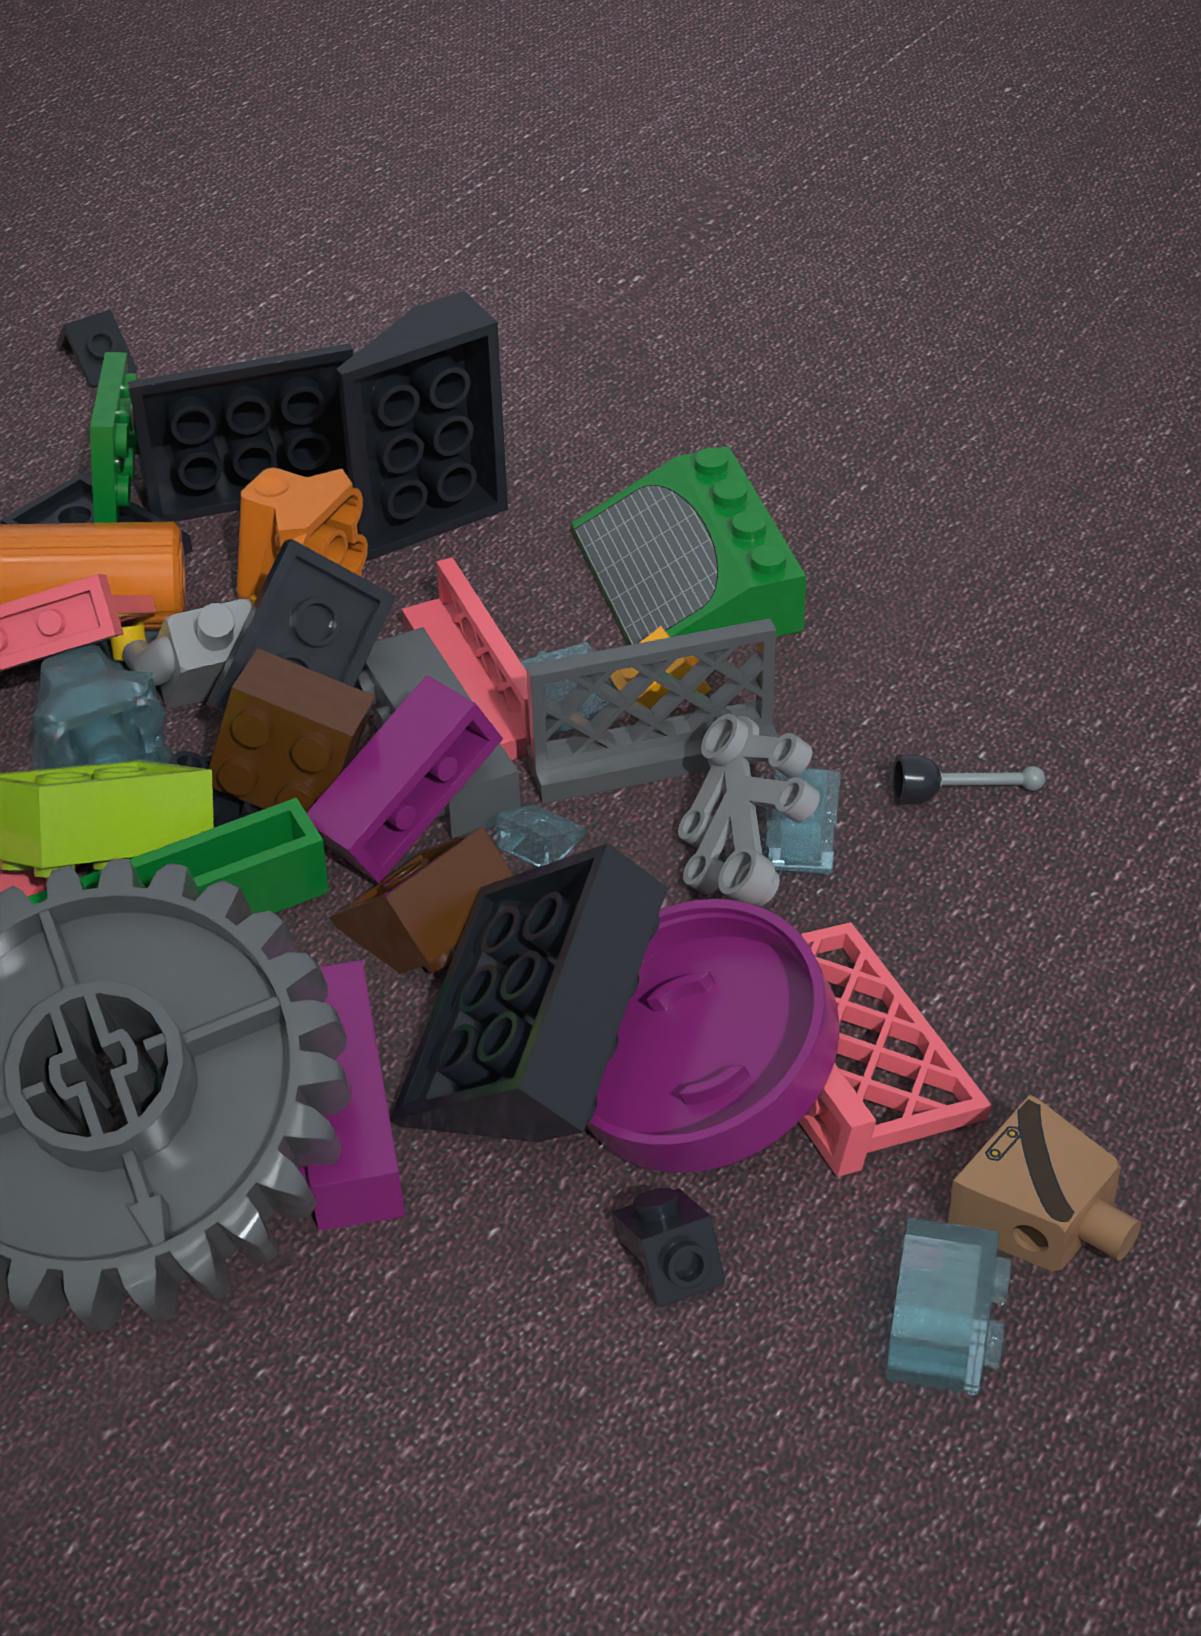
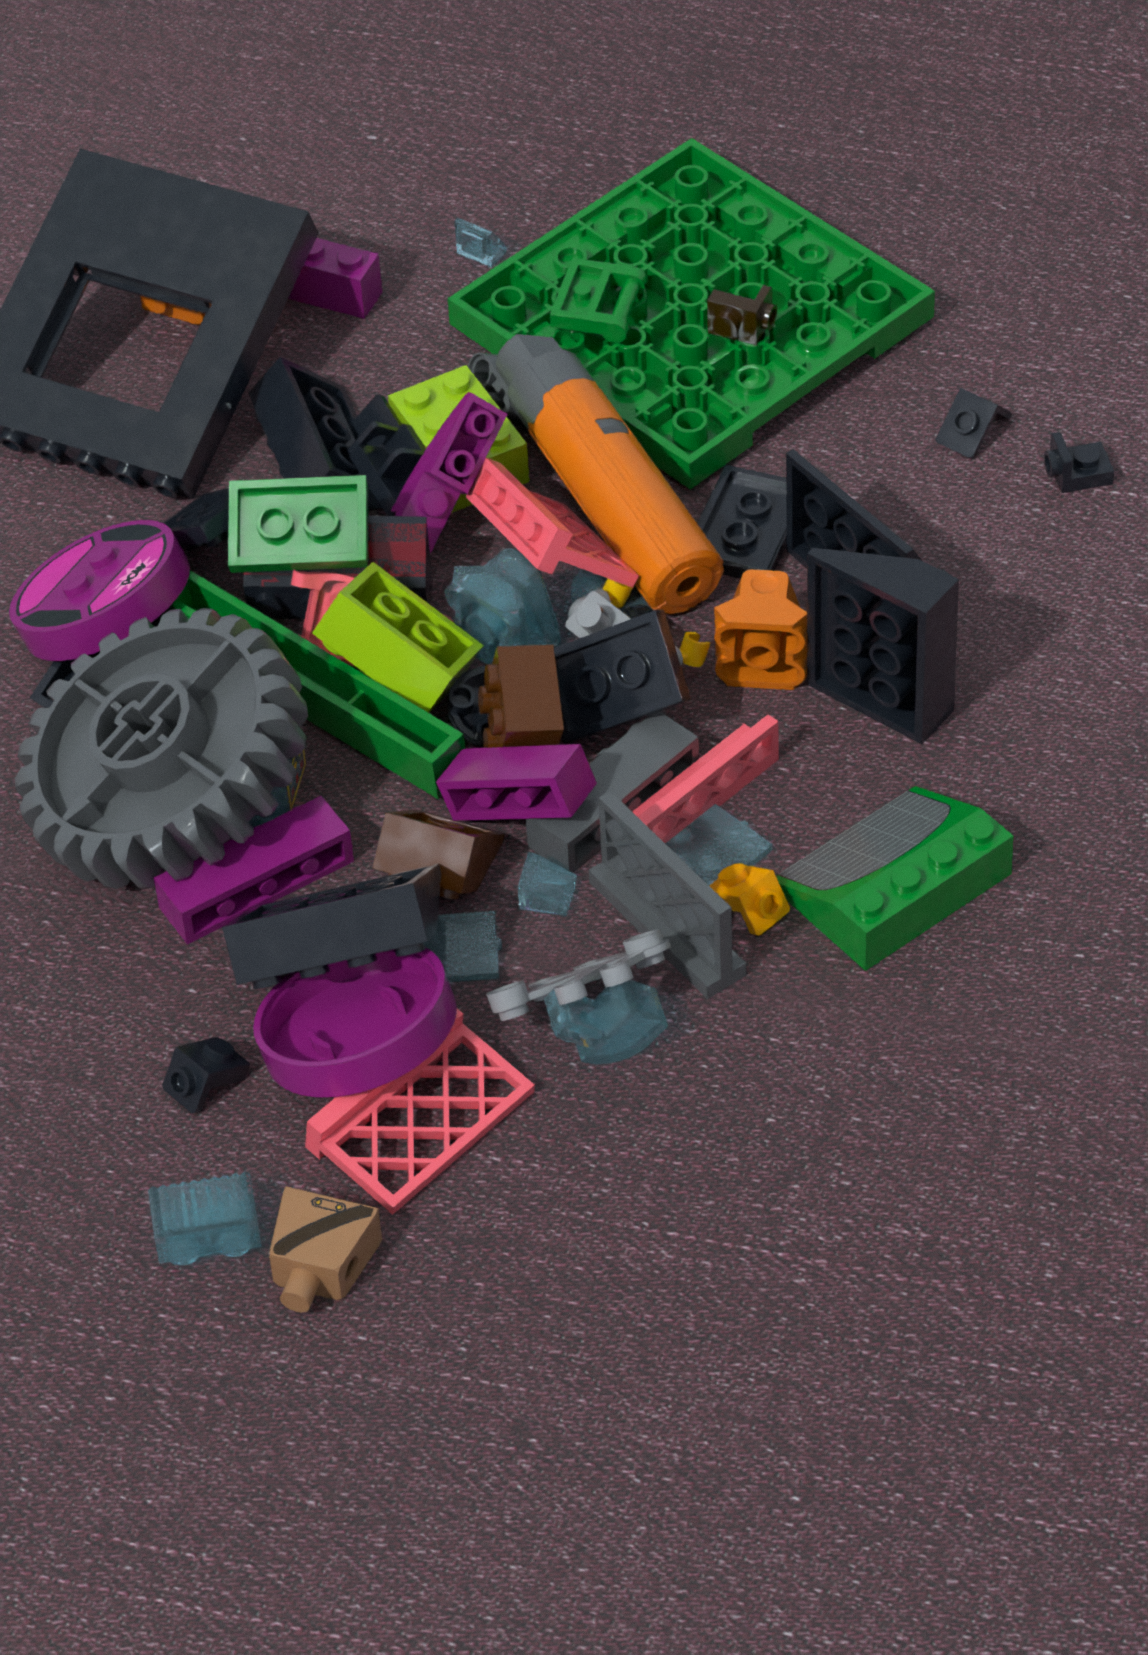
camera: 70 degrees right, 5 degrees up
green plate [90,352,138,523] -> none
hinge [893,754,1045,805] -> none
none -> black bracket [1044,432,1114,493]

